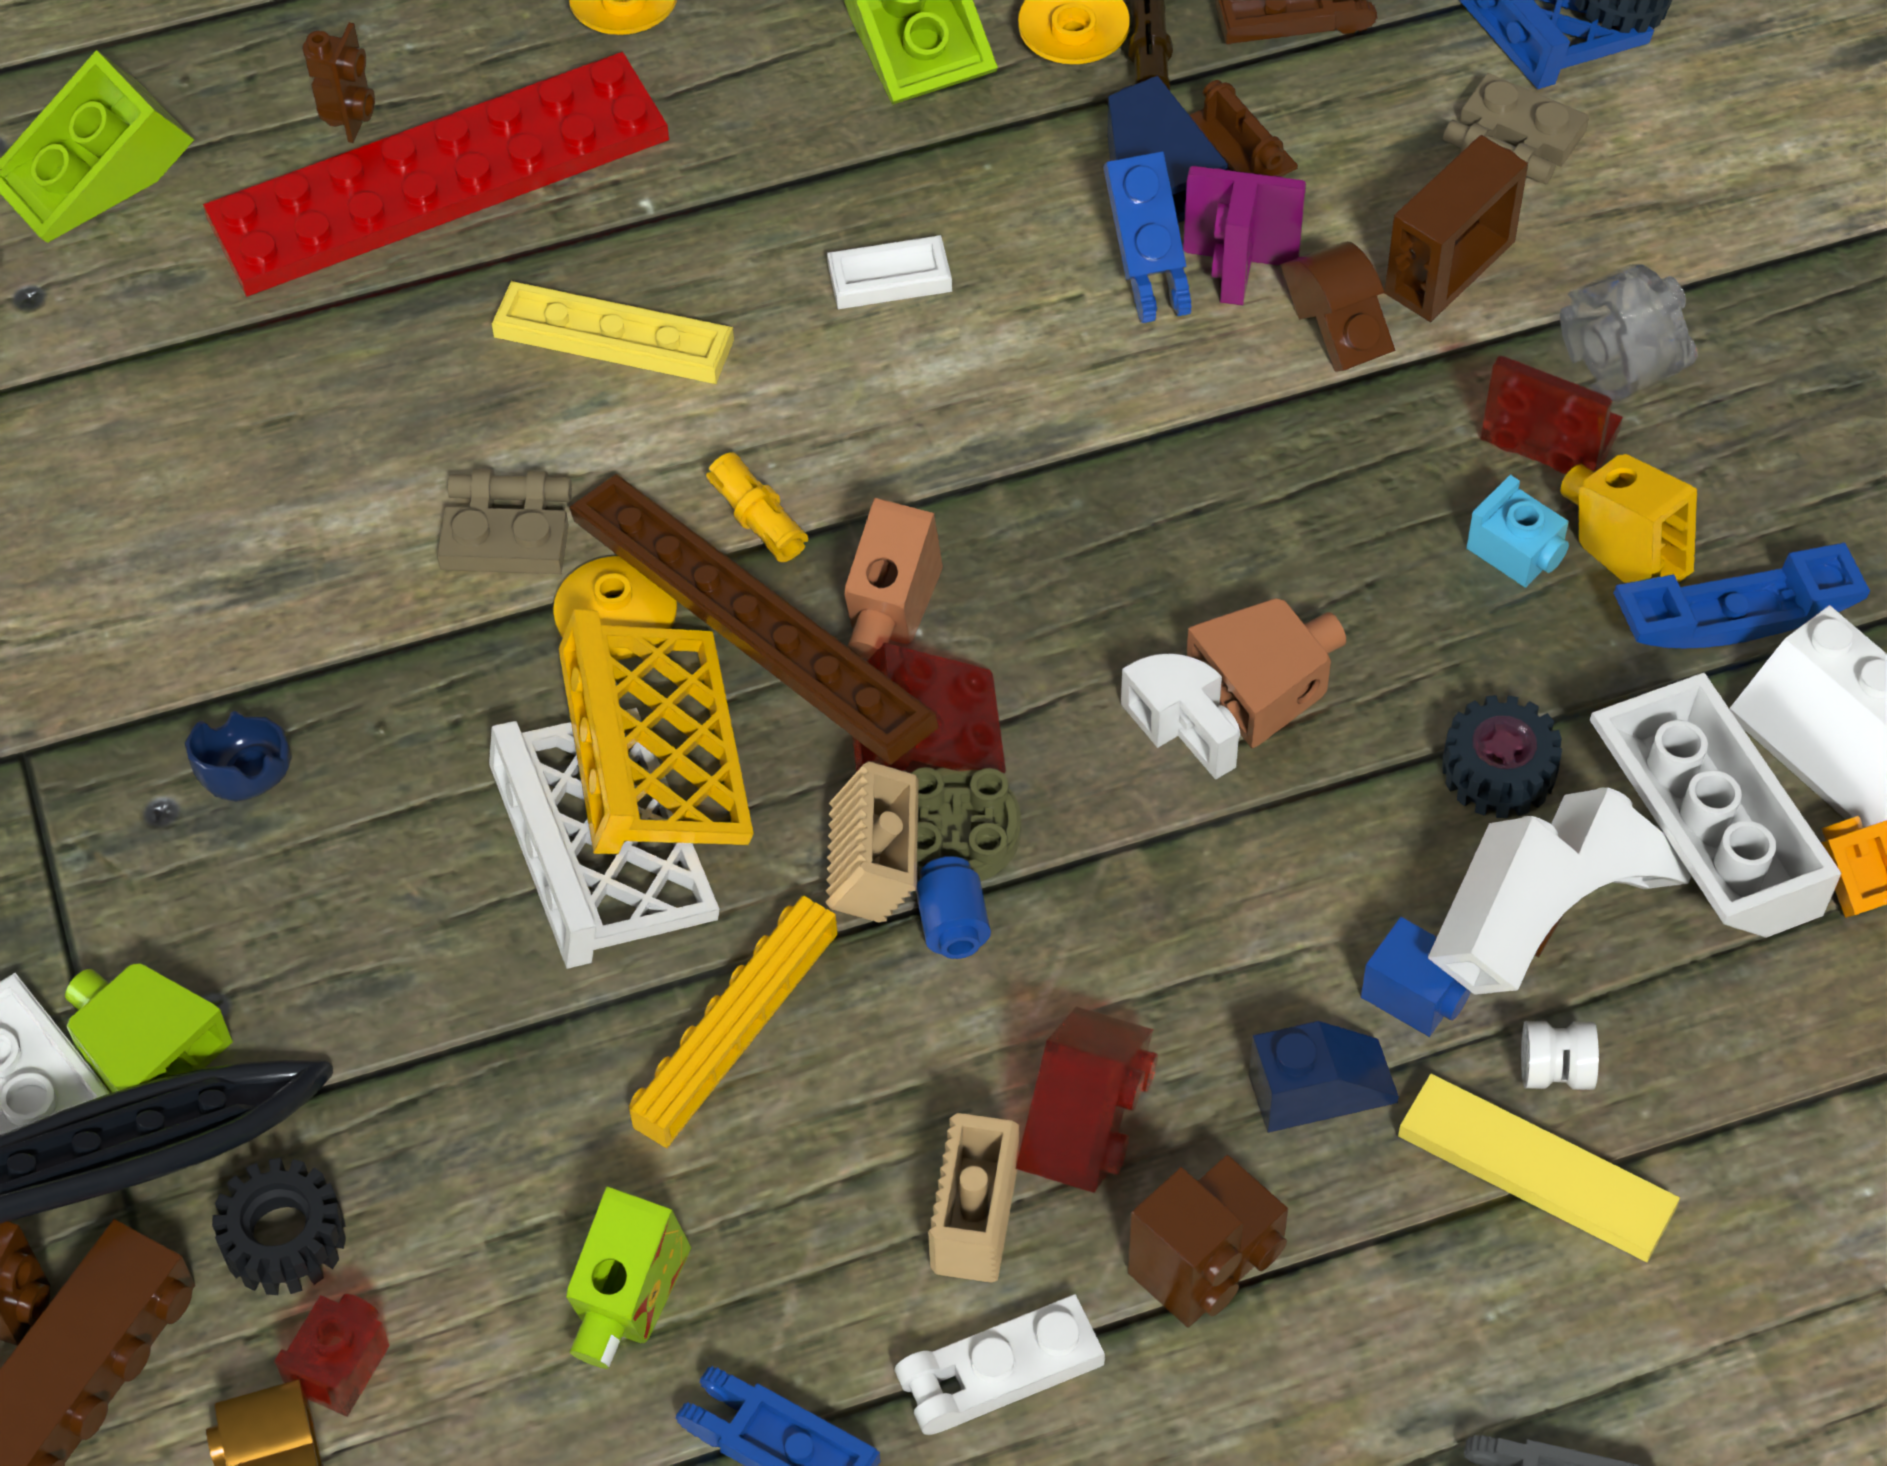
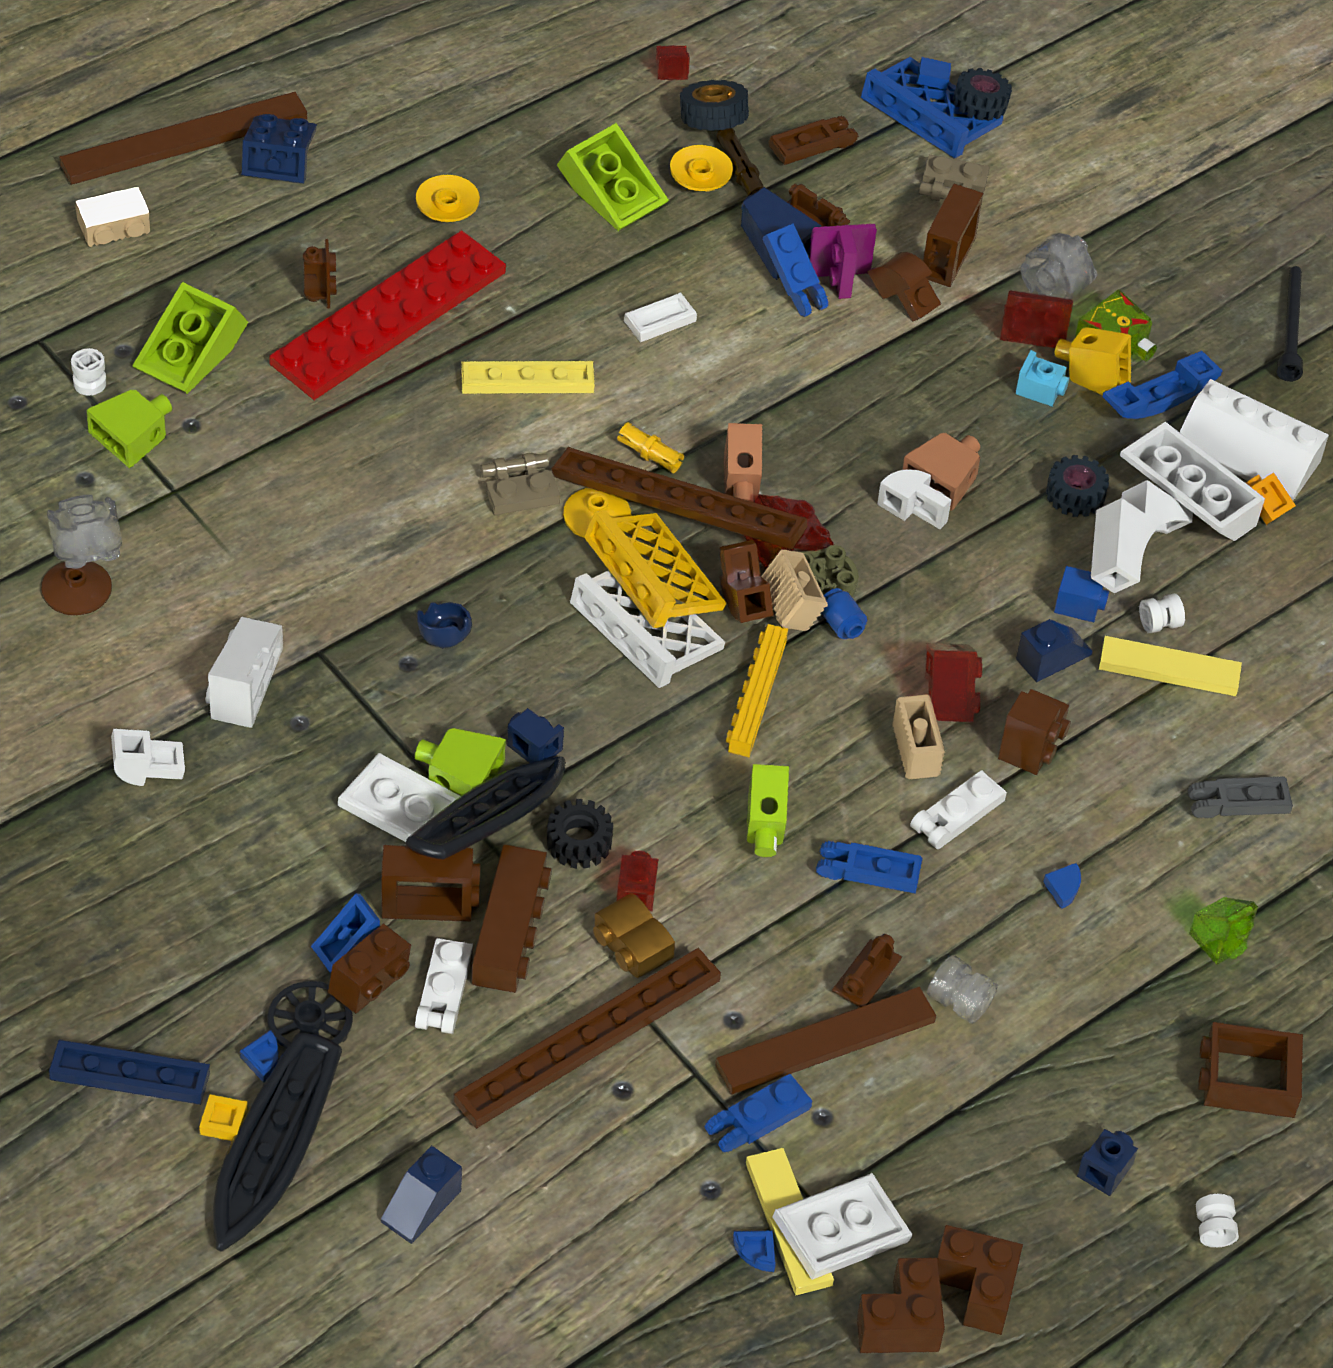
camera: 25 degrees left, 5 degrees down
none -> dark blue brick [507,708,564,763]
none -> reddish brown brick [719,540,774,623]
none -> clear neon green torso [1075,289,1157,362]

